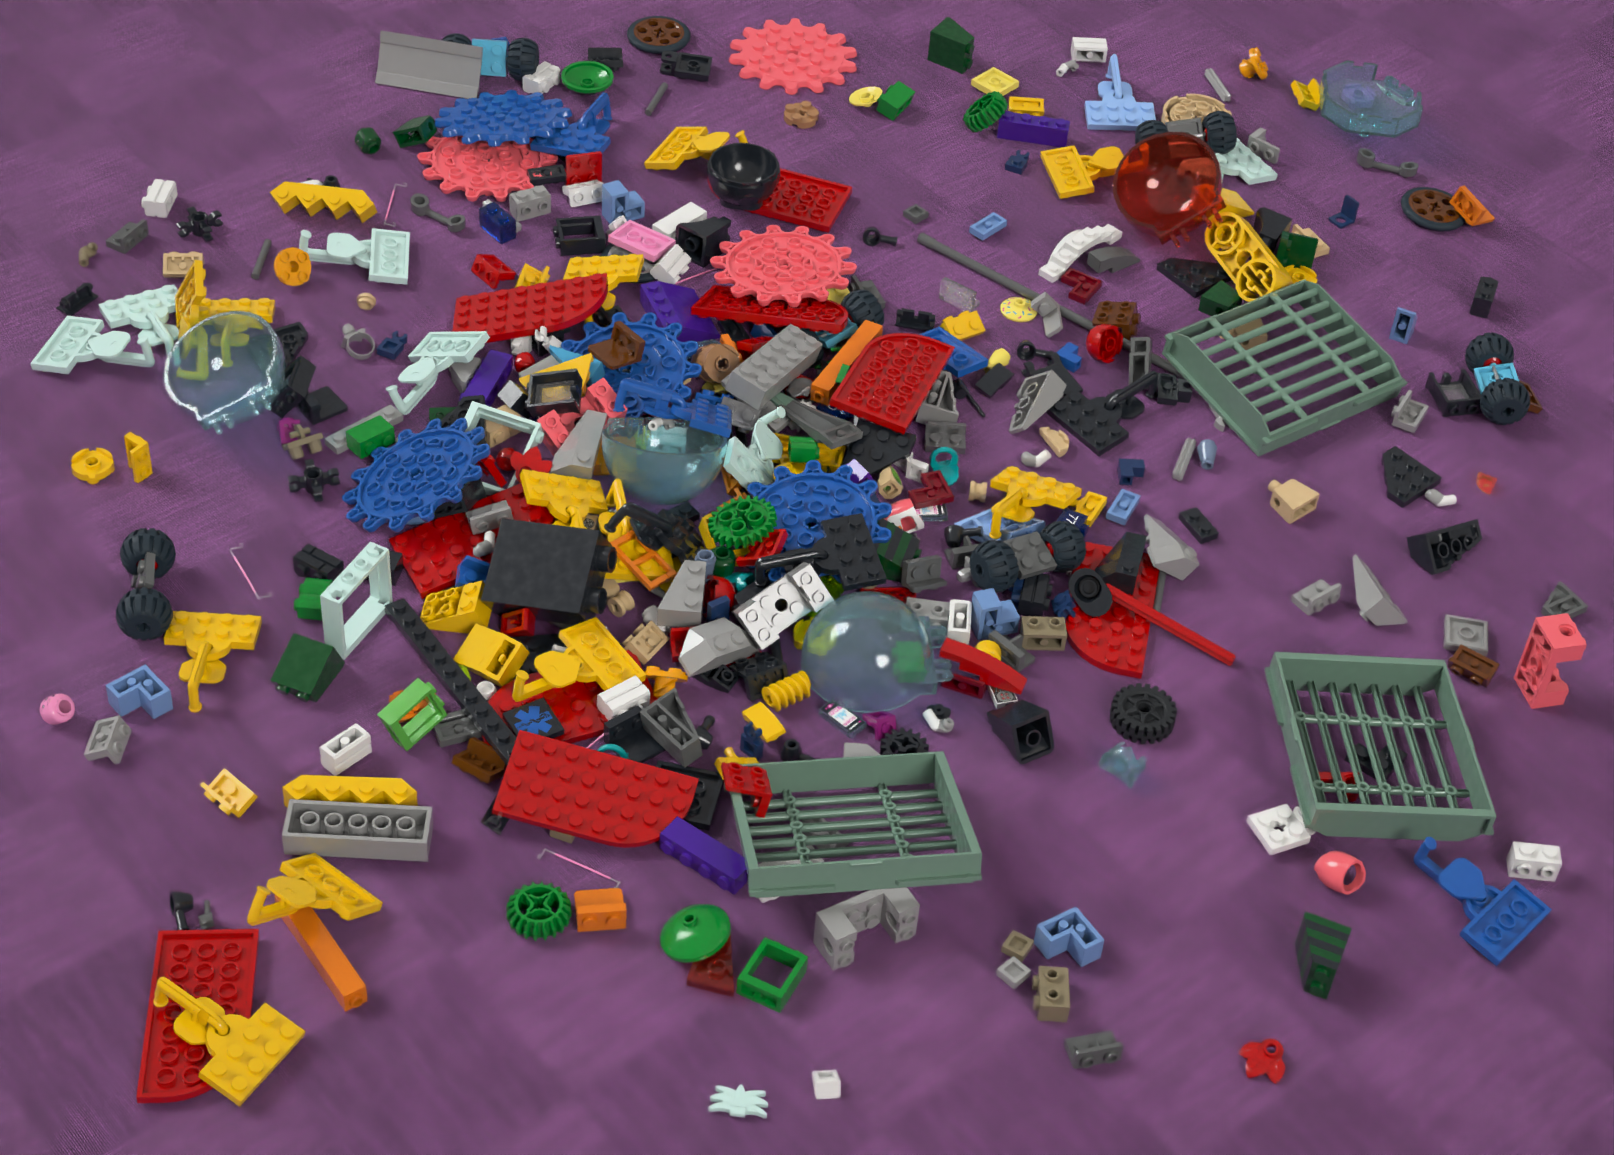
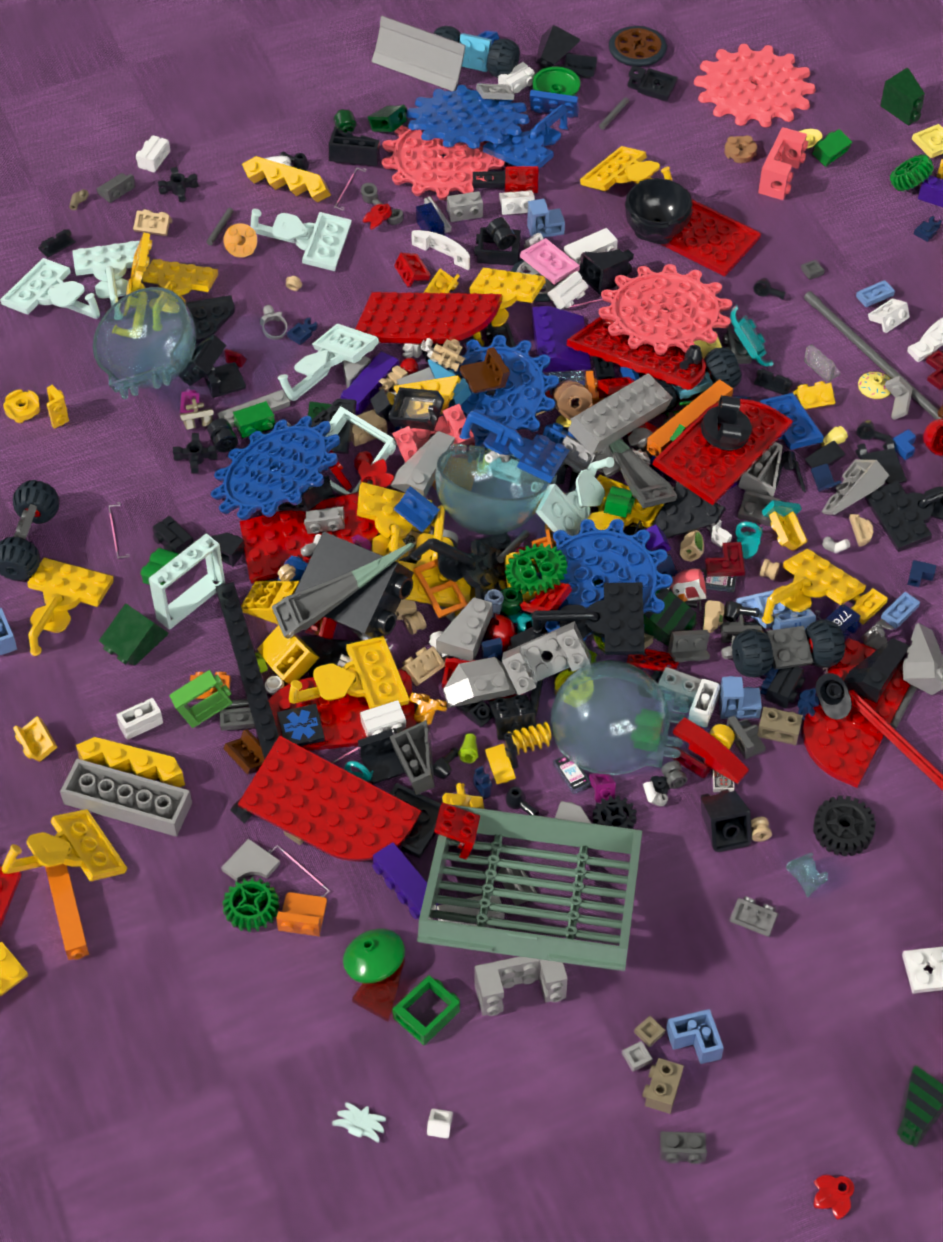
camera: 20 degrees right, 10 degrees up
none -> black wheel [207,418,238,453]
none -> light grey tile [221,839,280,882]
none -> dark red slope [224,349,247,368]
none -> dark grey plate [272,543,414,639]
none -> tan plate [278,564,296,582]
none -> black wedge [329,127,380,166]
none -> red plate [362,204,392,230]
none -> tan piece [379,365,408,391]
none -> blue bracket [394,486,440,532]
none -> white slope [412,230,470,270]
none -> tan piece [430,339,465,371]
none -> lime cone [458,734,478,764]
none -> light grey plate [476,83,515,100]
none -> black wheel [487,217,517,250]
none -> dark grey bar [497,530,530,563]
none -> black bar [504,733,519,769]
none -> blue plate [530,90,579,118]
none -> black slope [535,25,581,68]
none -> dark grey wheel [661,761,688,789]
none -> black bar [680,345,702,370]
none -> black piece [701,395,752,450]
none -> tan rock [703,600,724,633]
none -> flat silver bracket [729,896,779,937]
none -> teal plate [730,305,774,366]
none -> tan wheel [751,817,772,842]
none -> coral plate [758,127,808,200]
none -> teal tile [762,500,802,517]
none -> yellow bracket [769,511,808,551]
none -> dark blue bracket [811,464,842,492]
none -> flat silver piece [861,619,894,650]
none -> white bracket [868,298,910,333]

